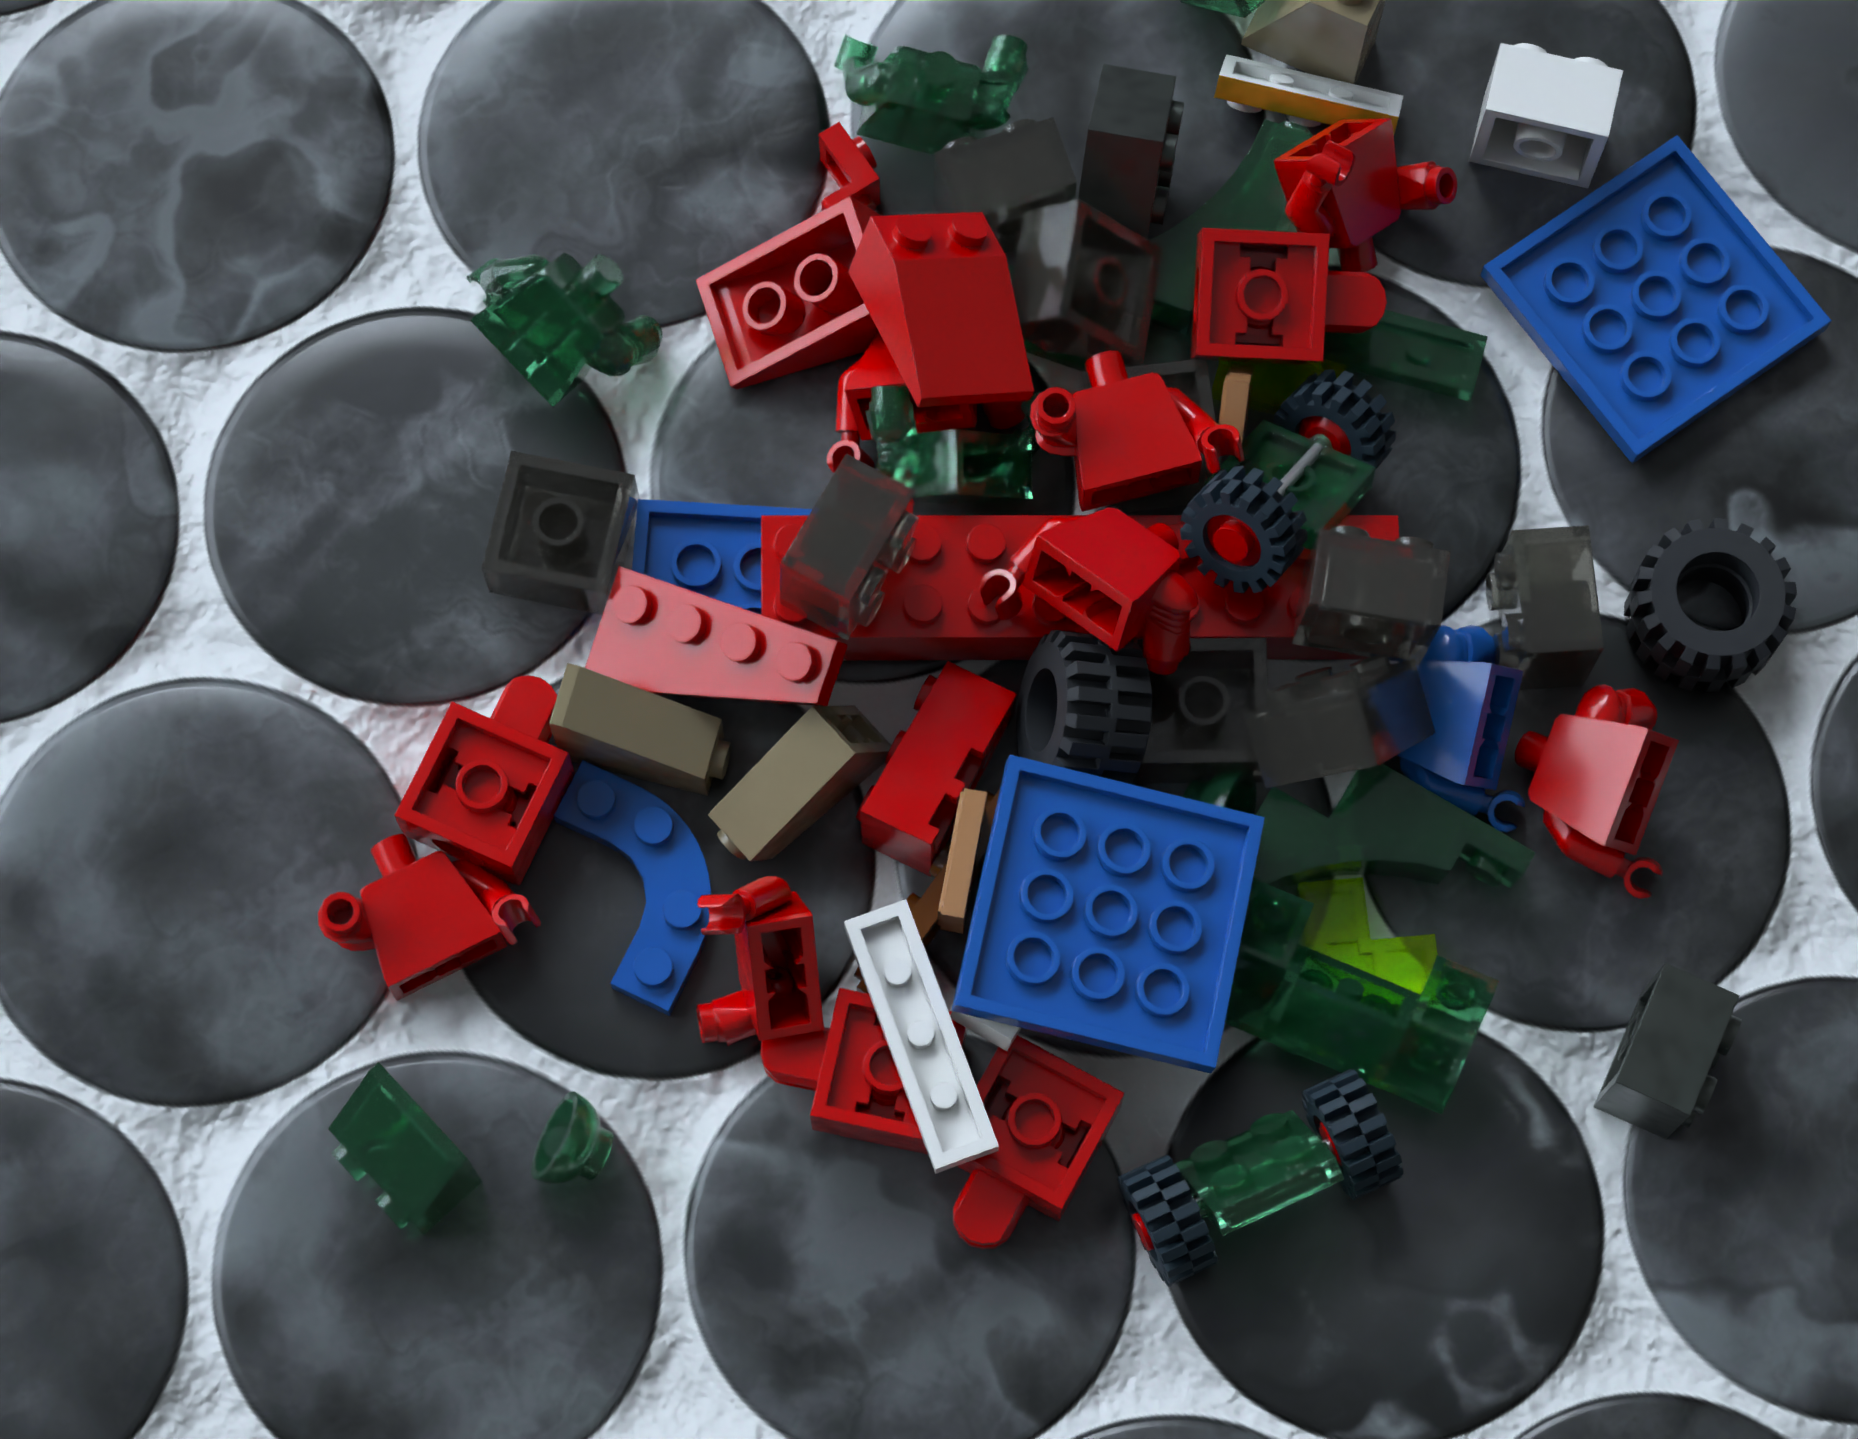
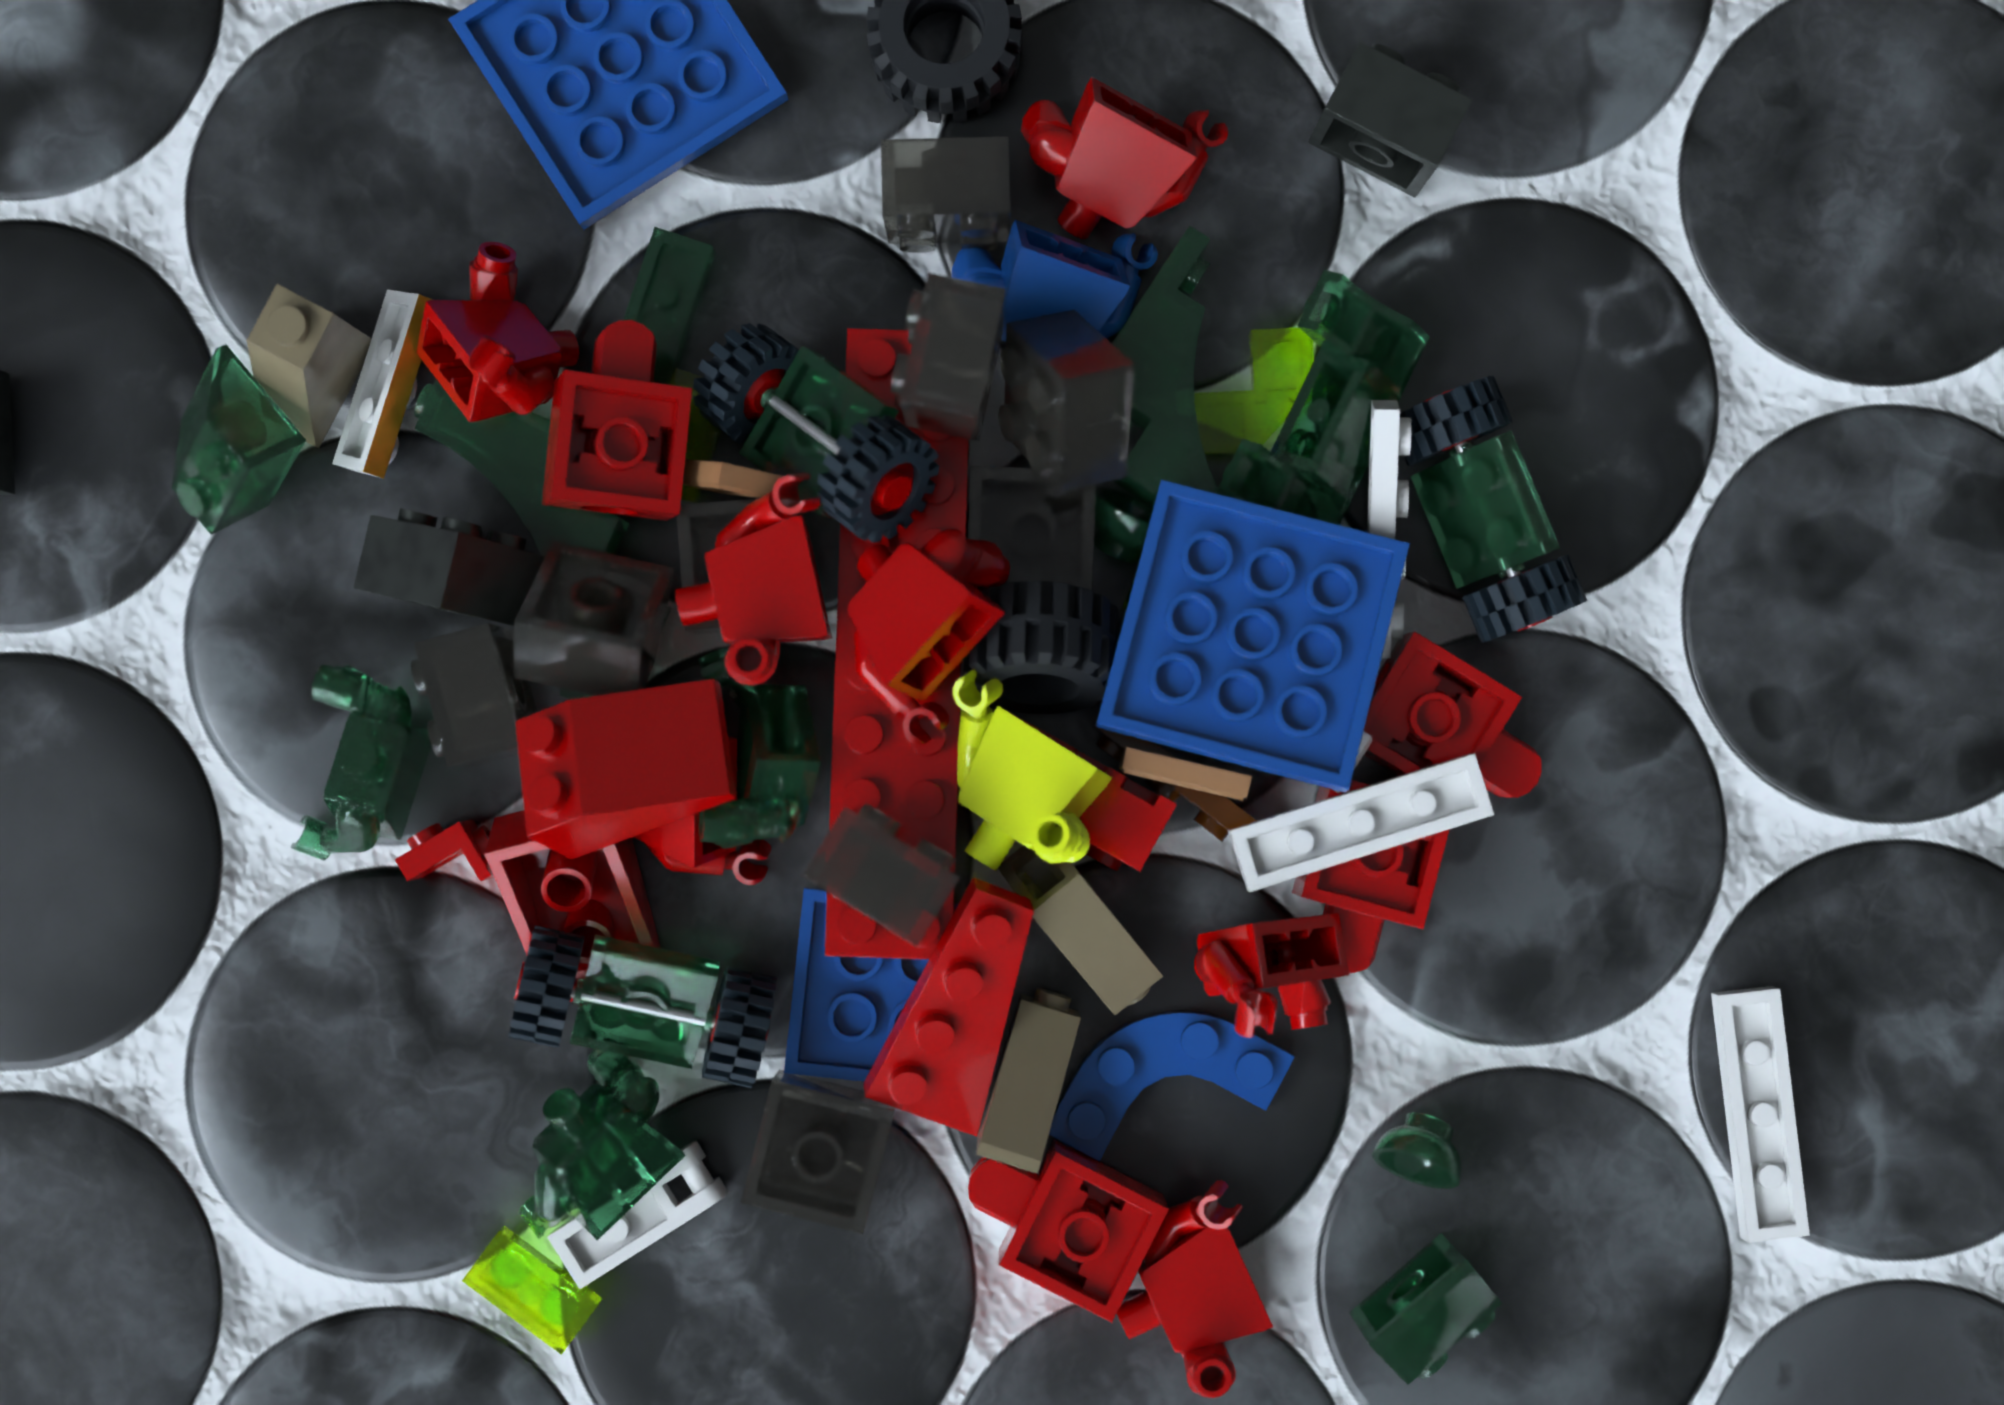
camera: 90 degrees left, 15 degrees up
white brick [1469,43,1623,188] -> none
none -> clear neon green plate [462,1226,603,1355]
none -> plate [508,926,777,1088]
none -> white plate [547,1140,729,1289]
none -> neon yellow torso [953,669,1112,871]
none -> white plate [1367,400,1411,658]

